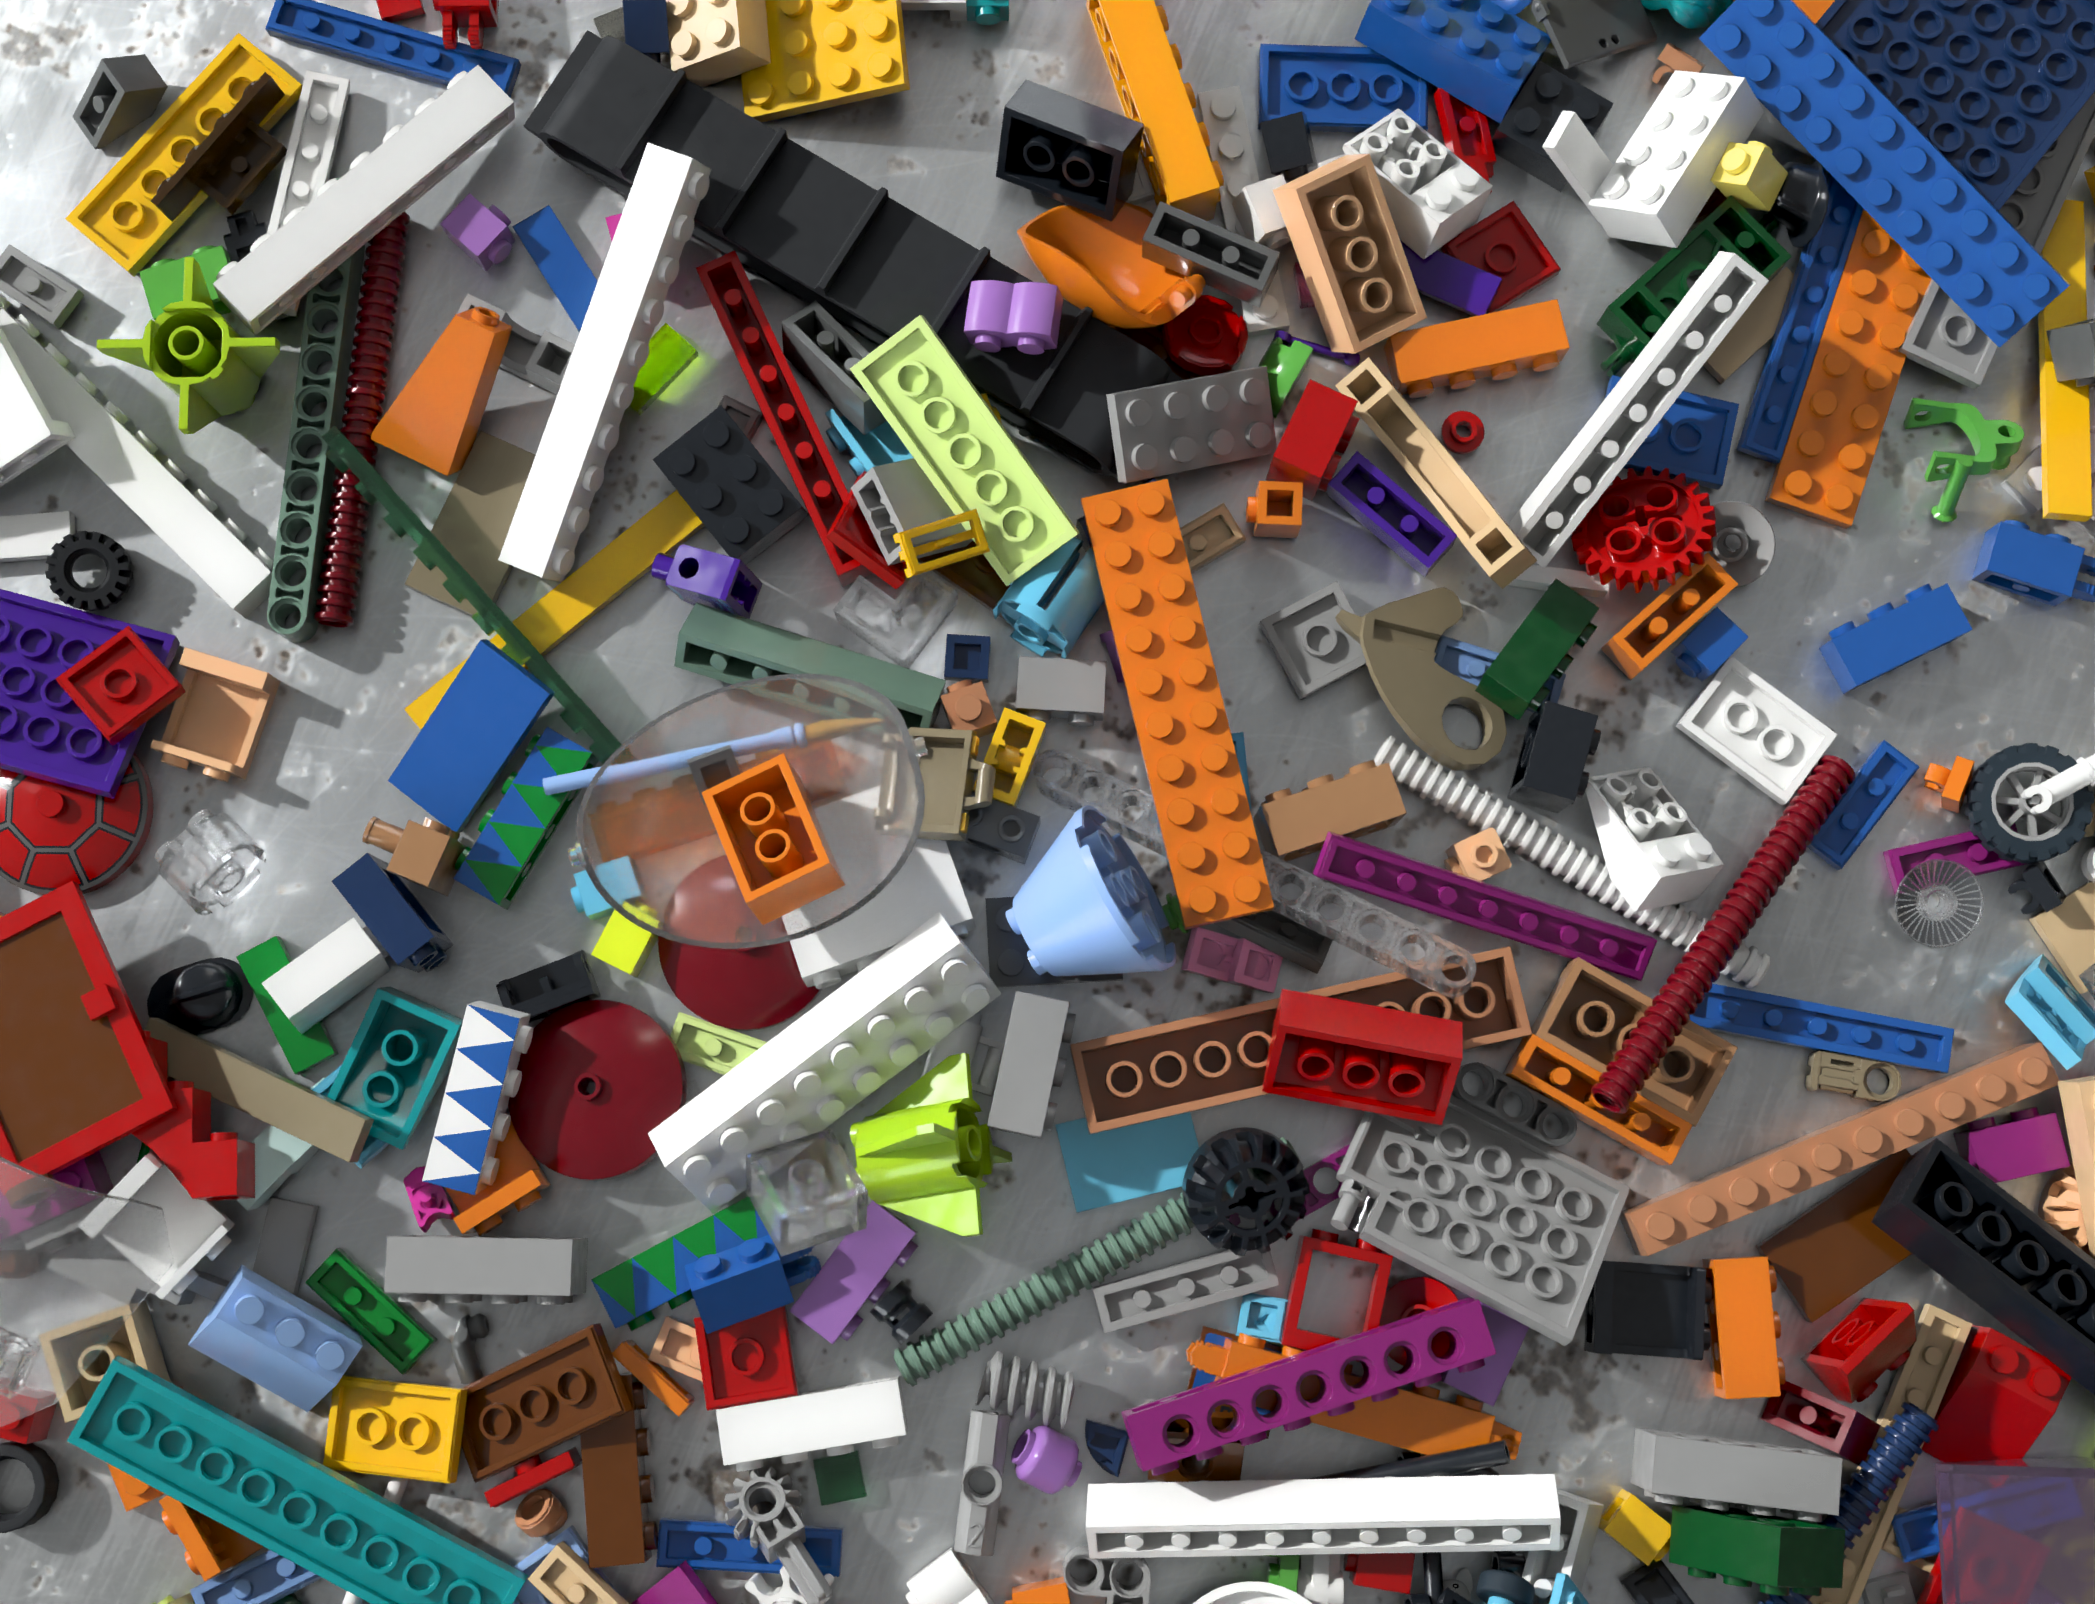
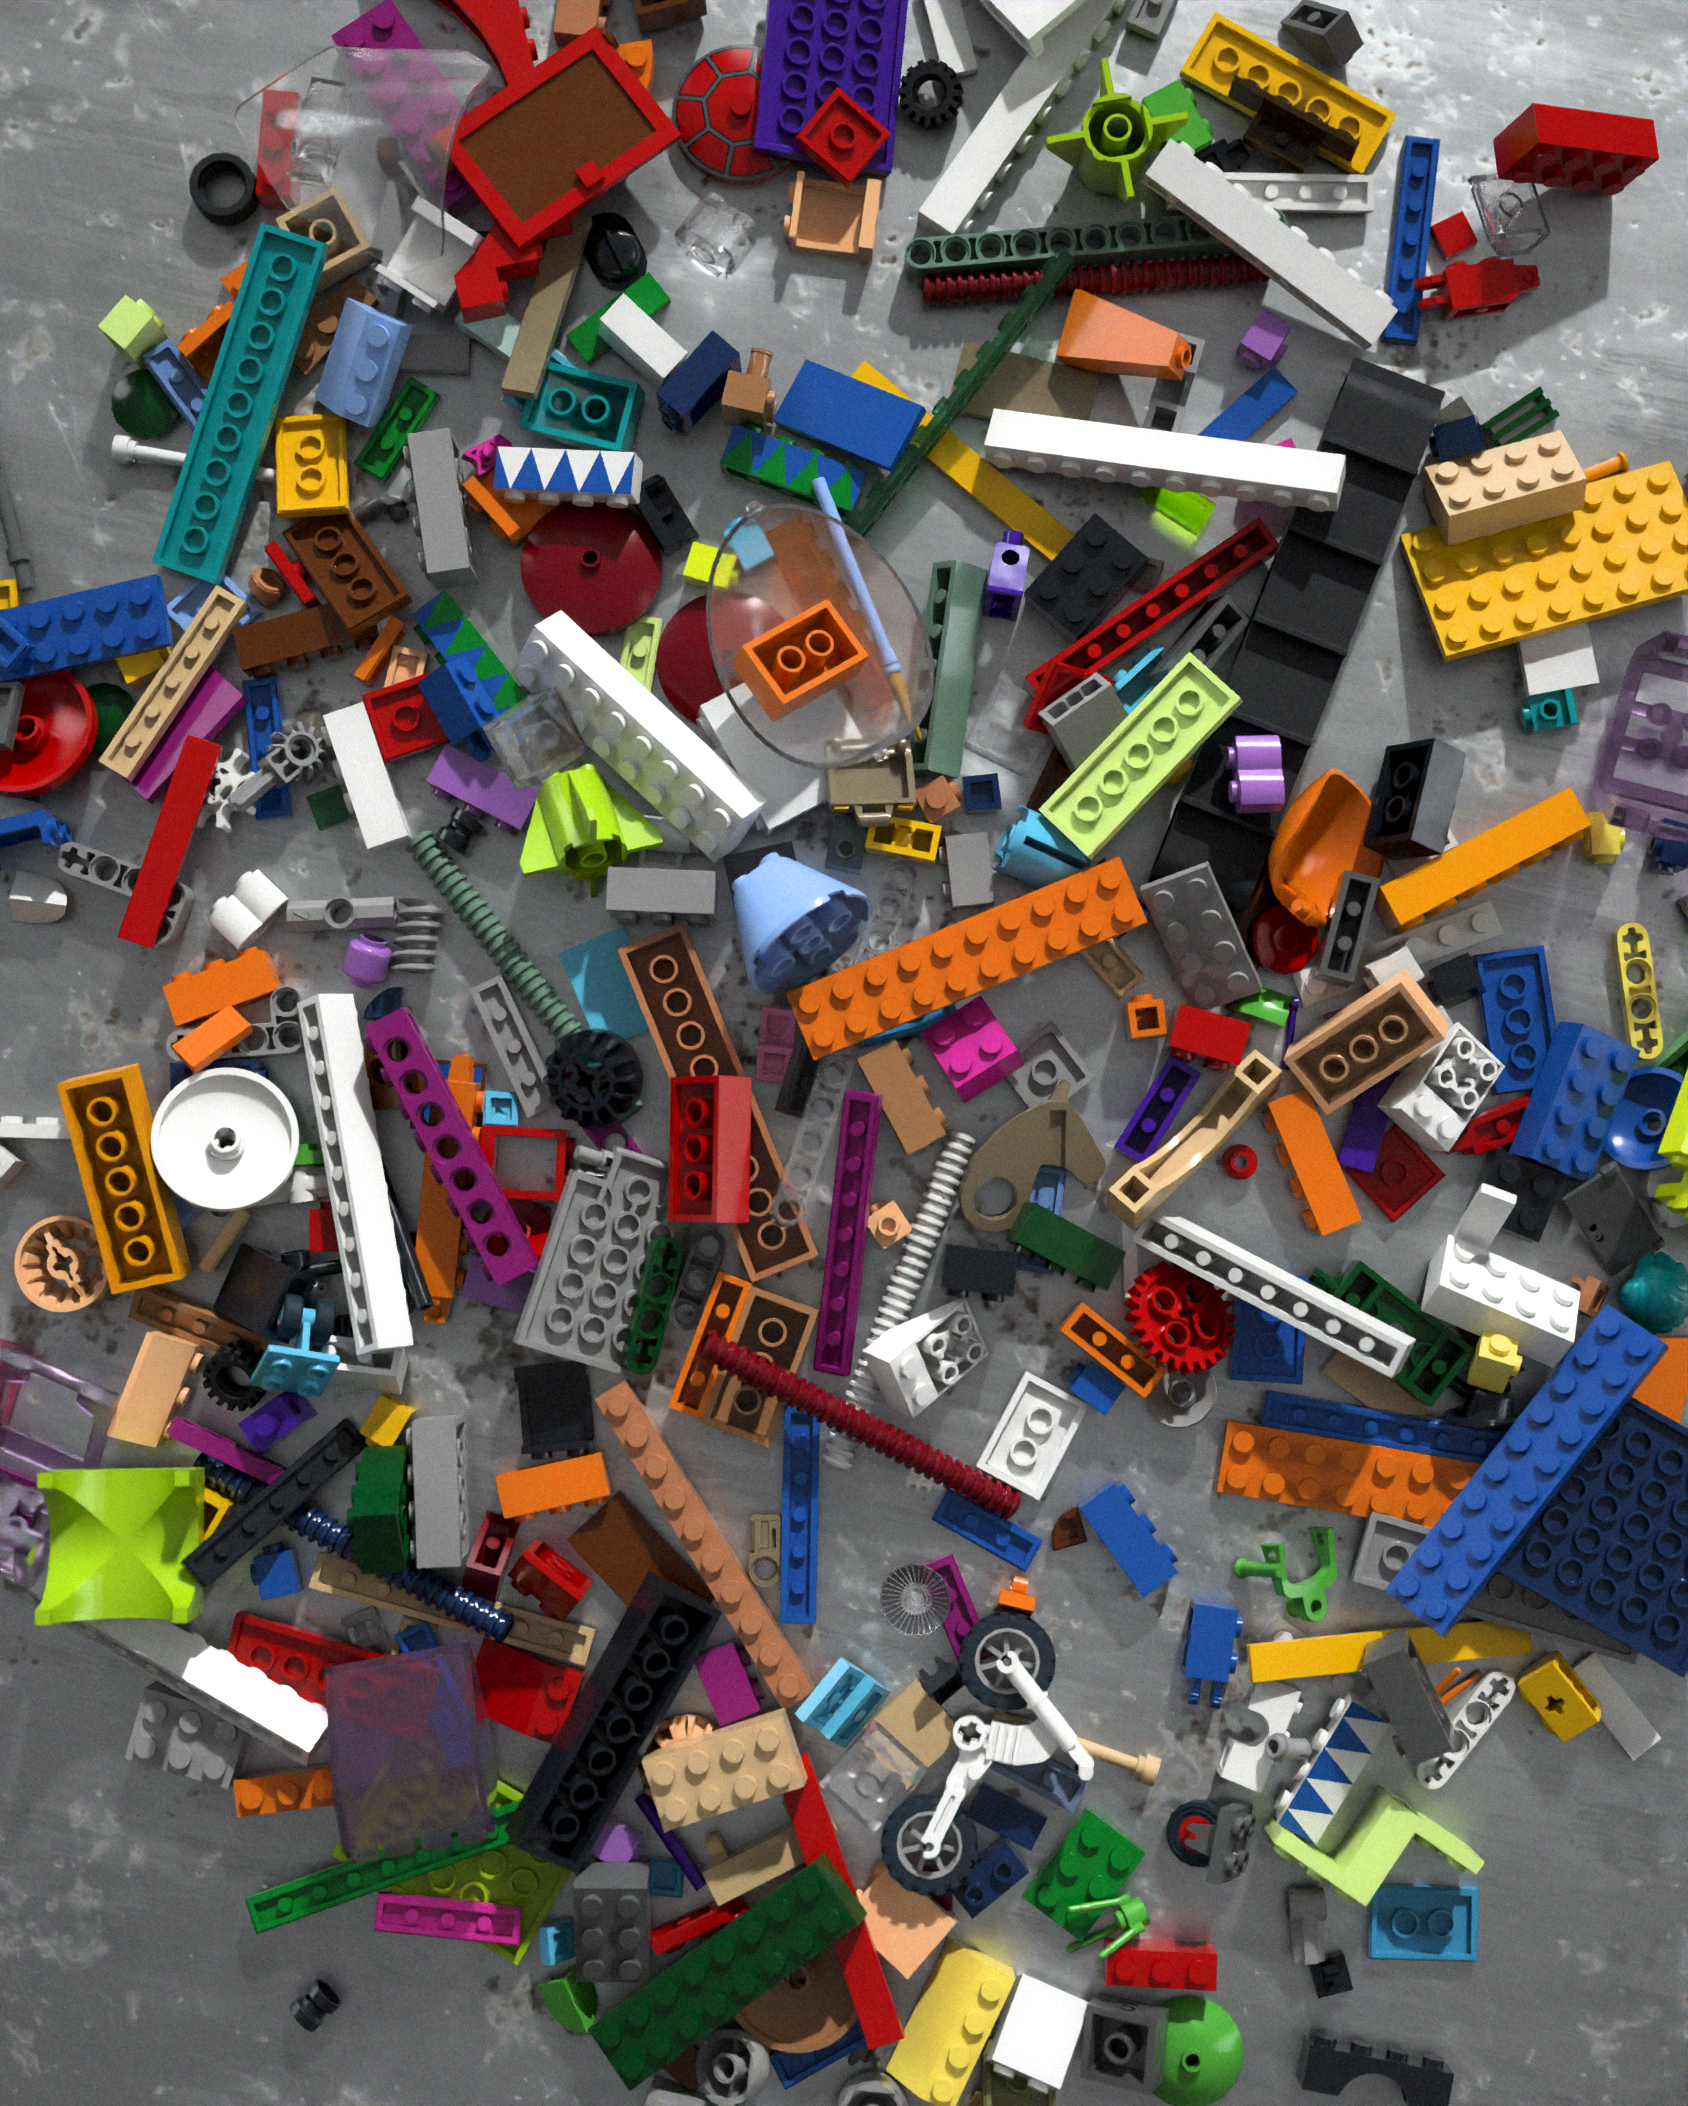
camera: 85 degrees right, 5 degrees up
dark grey plate [687,745,741,805] -> none
yellow tile [893,509,990,578] -> none
none -> medium nougat plate [292,276,380,378]
none -> dark green beam [621,1235,683,1375]
none -> dark pink brick [920,995,1025,1103]
none -> reddish brown tile [1051,1506,1088,1552]

